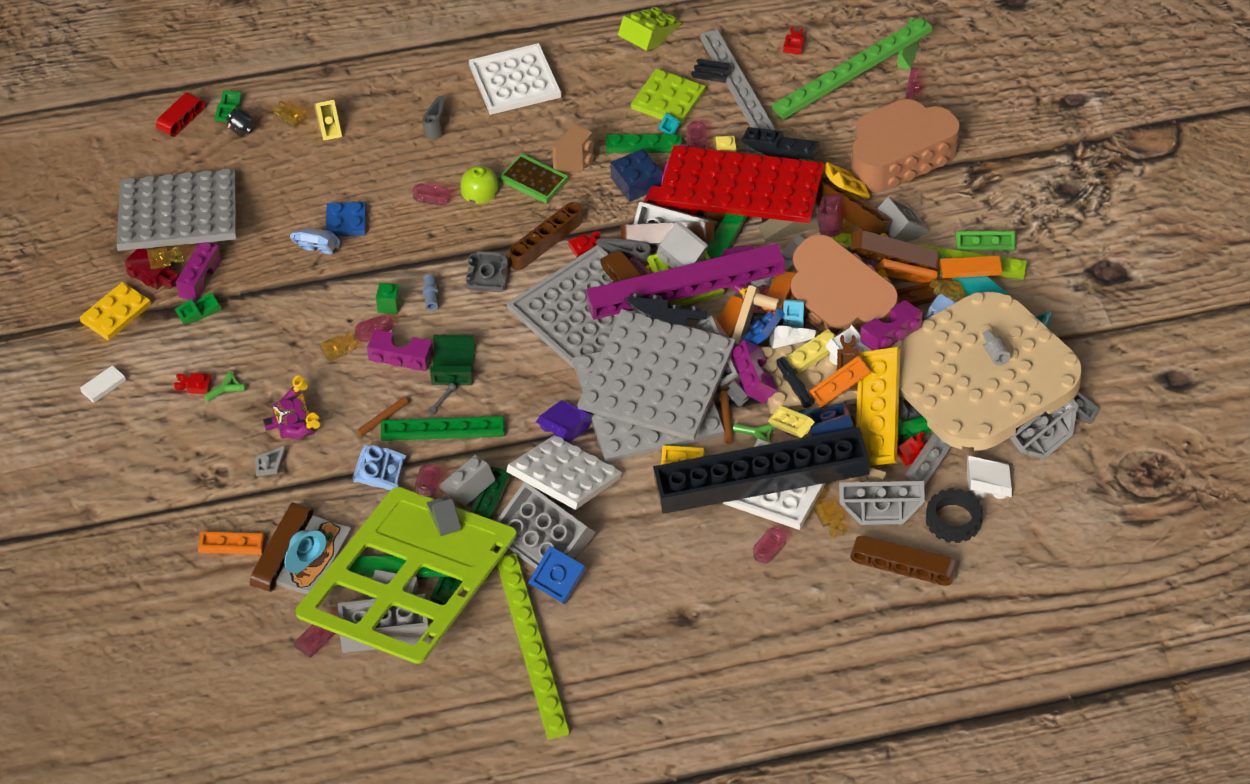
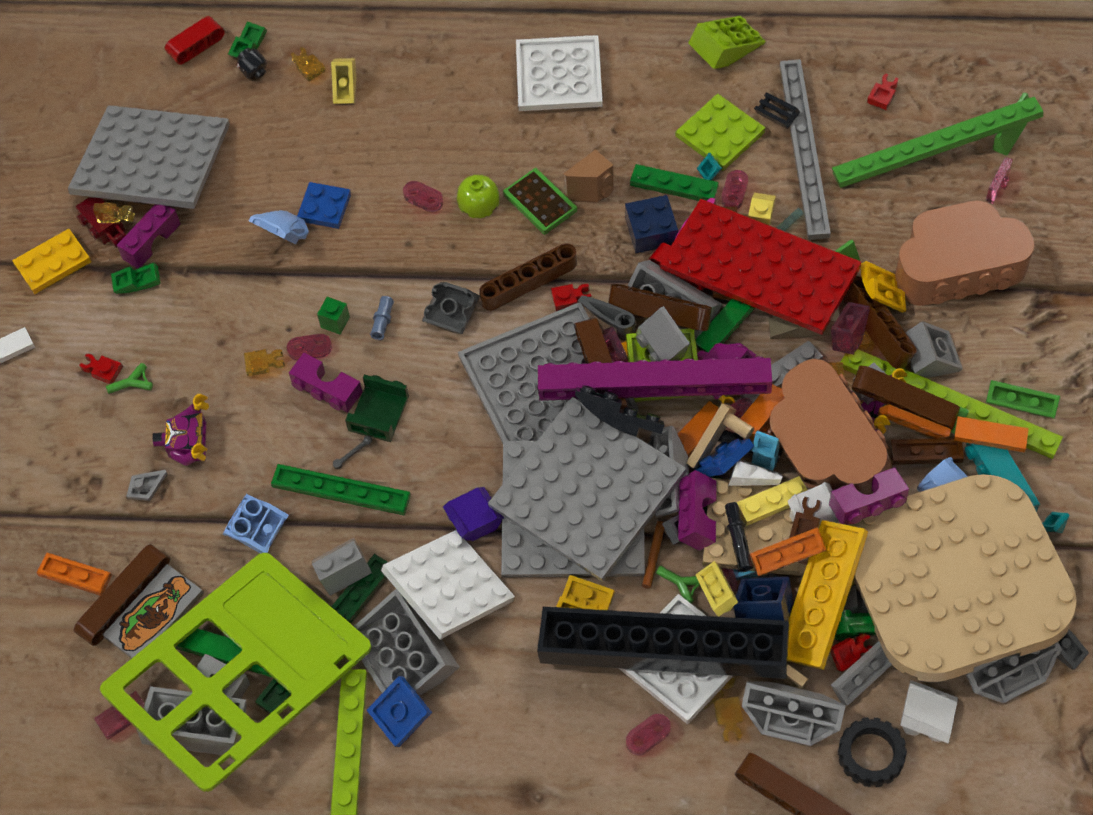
camera: 20 degrees right, 10 degrees up
medium azure piece [284,530,326,574] -> none
dark orange bar [356,397,408,437] -> none
clear pink plate [415,464,440,497] -> none
dark grey piece [422,96,444,139] -> none
dark grey slope [427,496,461,536] -> none
black slope [741,127,820,160] -> none
clear yellow plate [929,279,966,300] -> none
light grey hinge [982,329,1011,365] -> none

